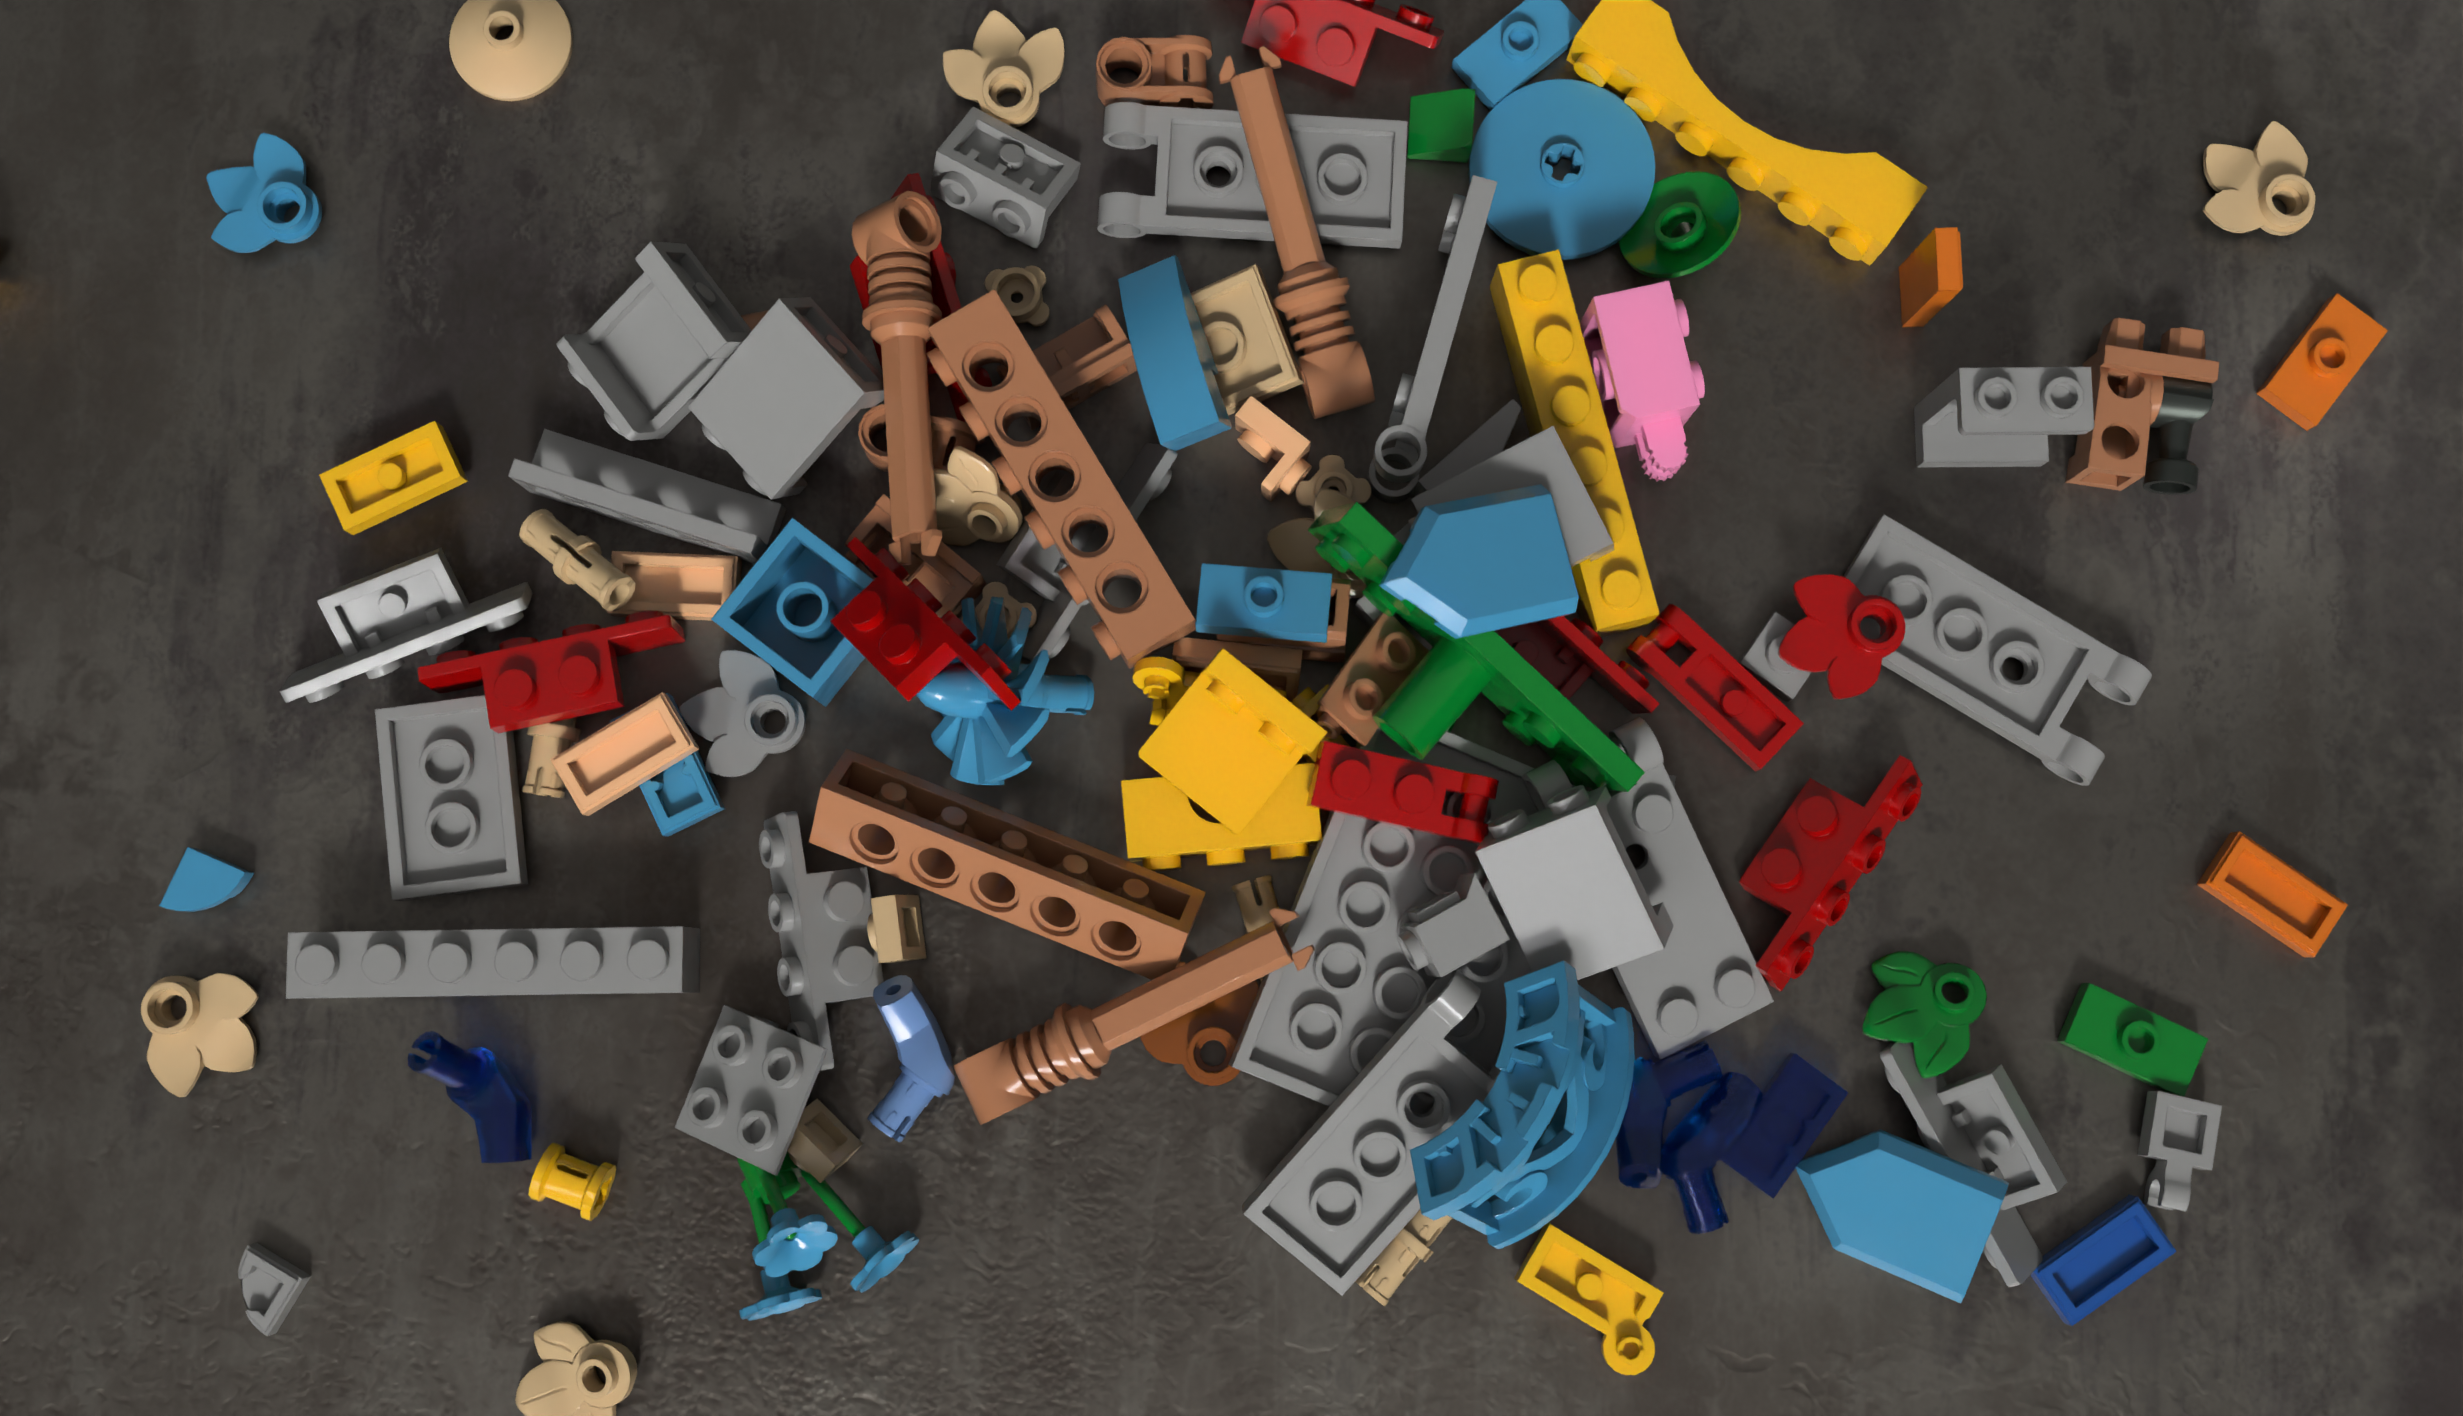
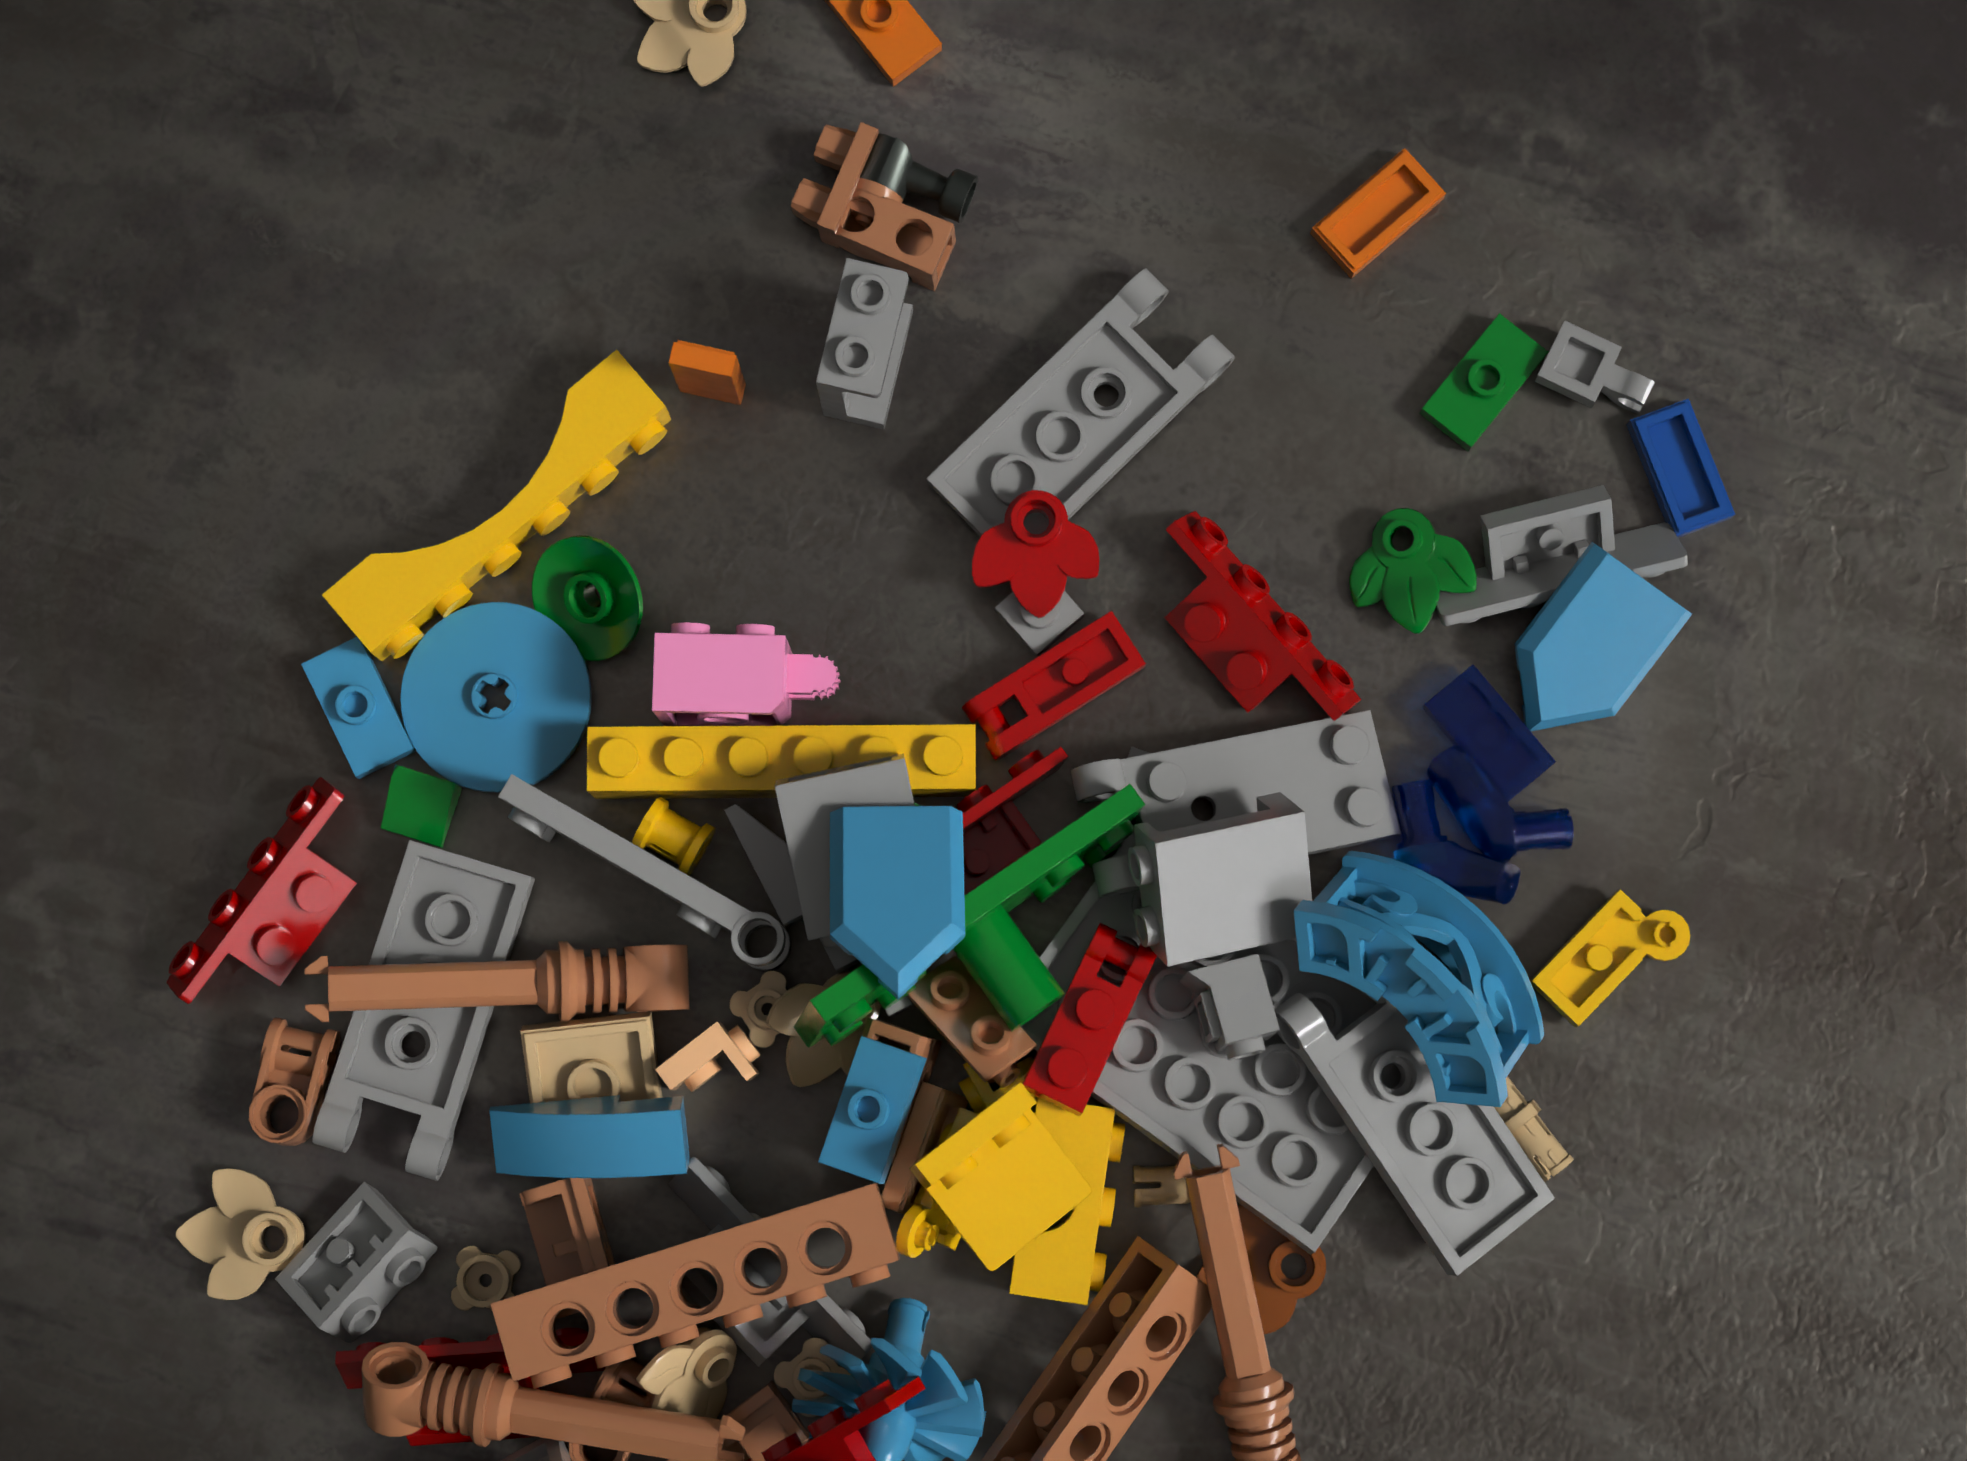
camera: 75 degrees left, 0 degrees up
none -> yellow bush [632,797,716,876]

